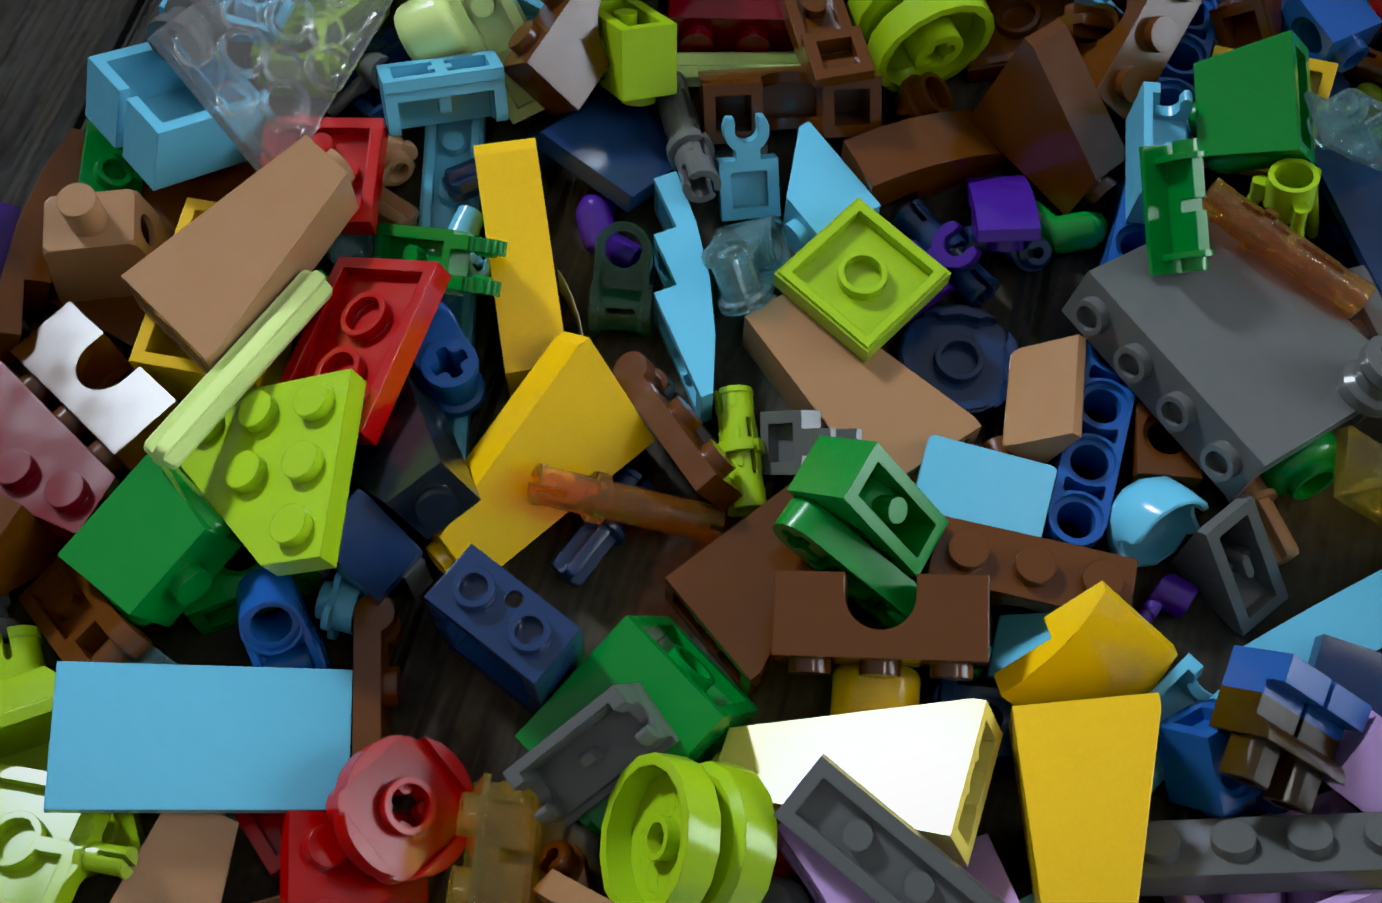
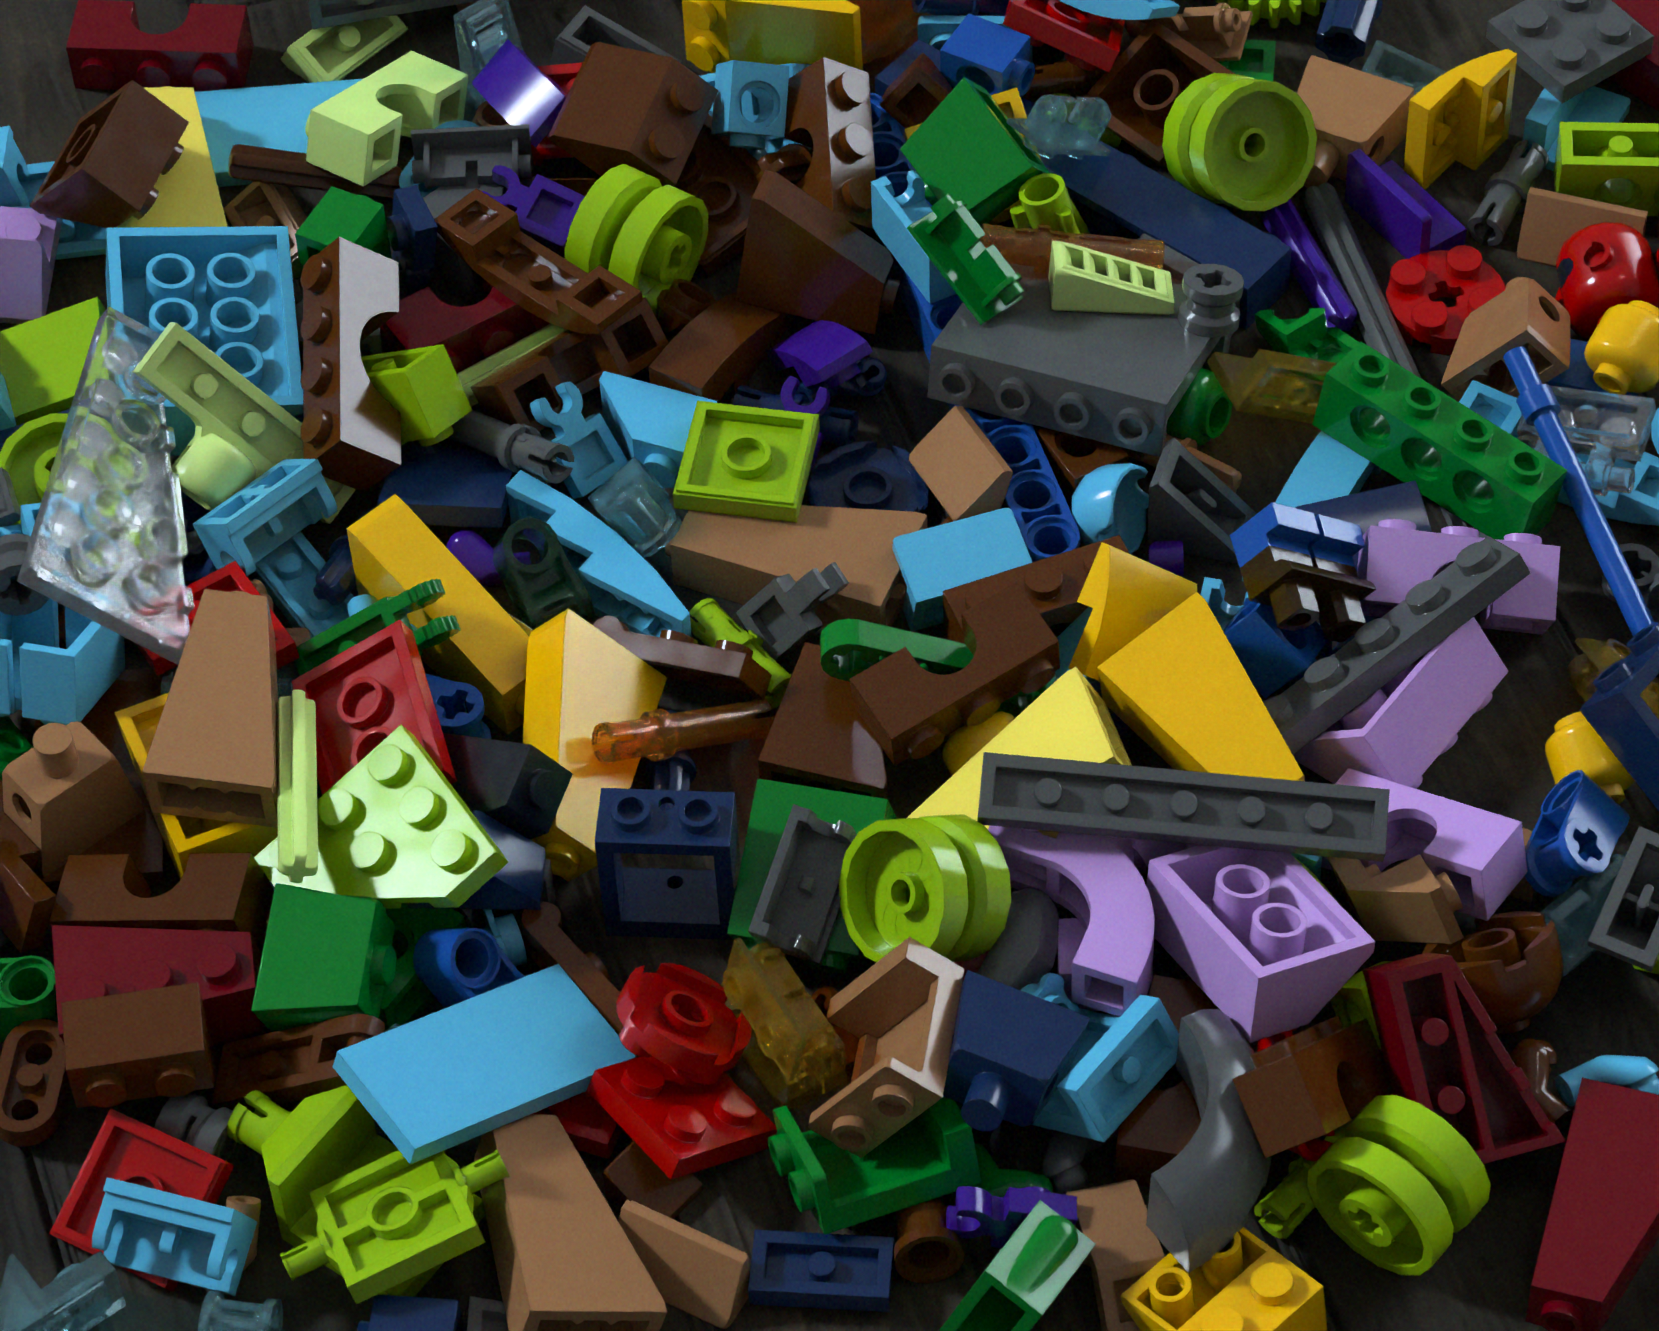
camera: 30 degrees left, 15 degrees down
green brick [787,435,949,577] -> none
green arm [1035,199,1109,254] -> none
none -> yellowish green slope [1048,241,1175,315]

